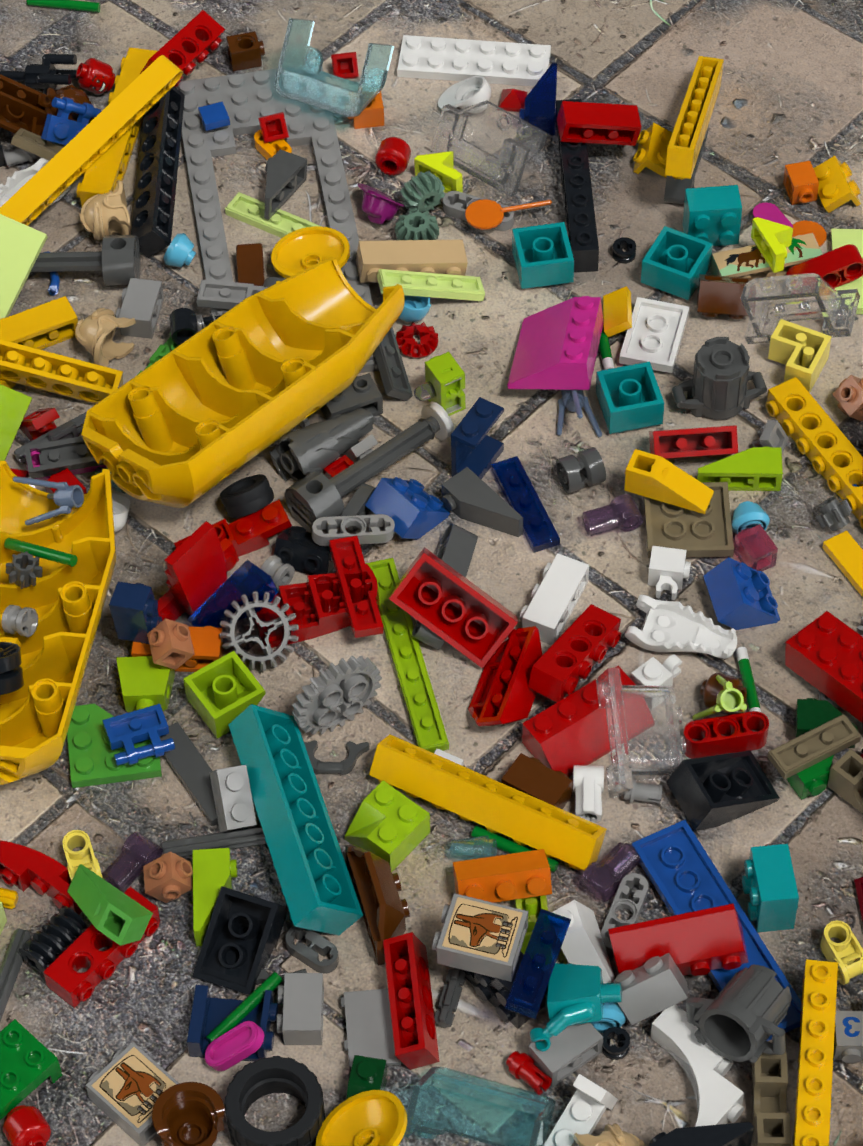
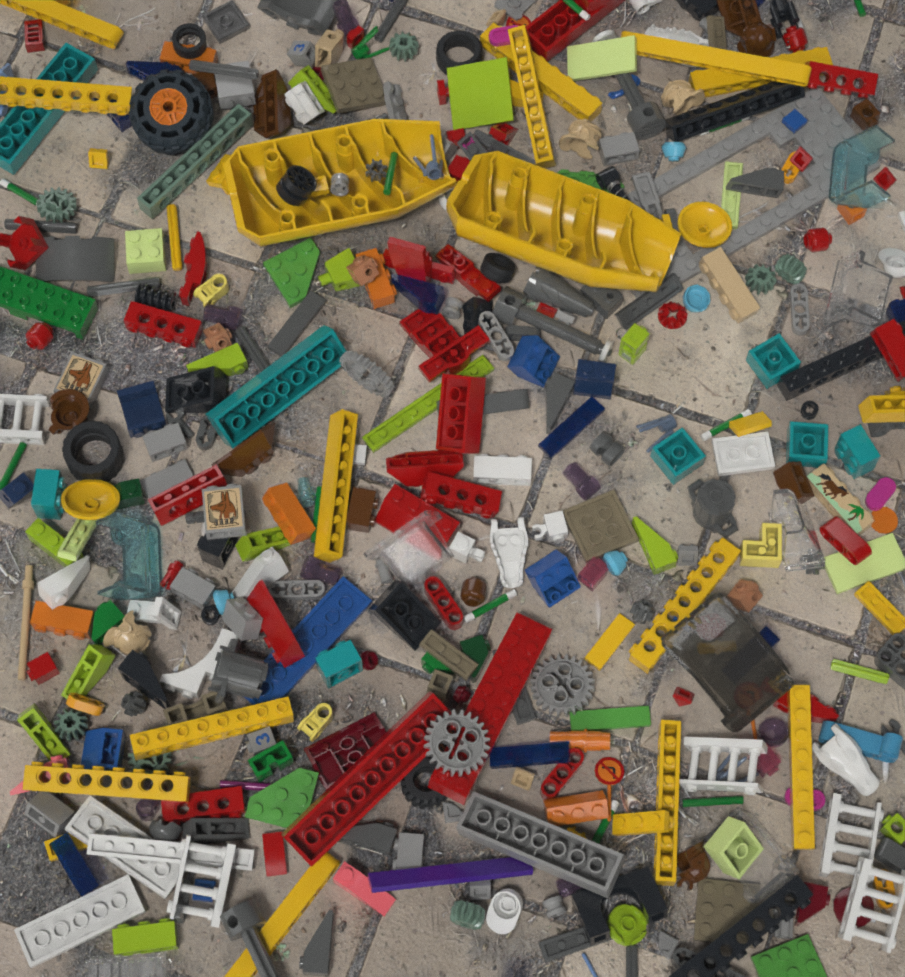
camera: 65 degrees right, 15 degrees up
blue plate [41,97,101,145] -> none
bright green slope [67,864,153,946] -> none
blue plate [102,704,175,766] -> none
dark blue brick [109,581,162,644] -> none
lime slope [183,651,266,739] -> none
dark pink tile [205,1021,264,1071] -> none
green bar [206,972,283,1043] -> none
light grey brick [209,765,257,832] -> none
light grey gear [220,591,299,671] -> none
reddish brown slope [236,243,265,286] -> none
dark grey helmet [304,740,370,775] -> none
lime slope [344,780,430,872] -> none
magenta piece [358,183,404,225] -> none
yellowish green tile [377,269,485,301] -> none
neon yellow slope [414,151,463,193] -> none
orange piece [465,199,552,230] -> none
clear blue tile [505,909,571,1019] -> none
dark pink slope [507,296,604,390] -> none
teal torso [530,963,622,1052] -> none
white piece [573,765,604,823] -> none
yellow slope [624,449,714,514] -> none
red brick [649,425,738,459] -> none
lime plant [692,675,747,720] -> none
neon yellow slope [751,217,793,273] -> none

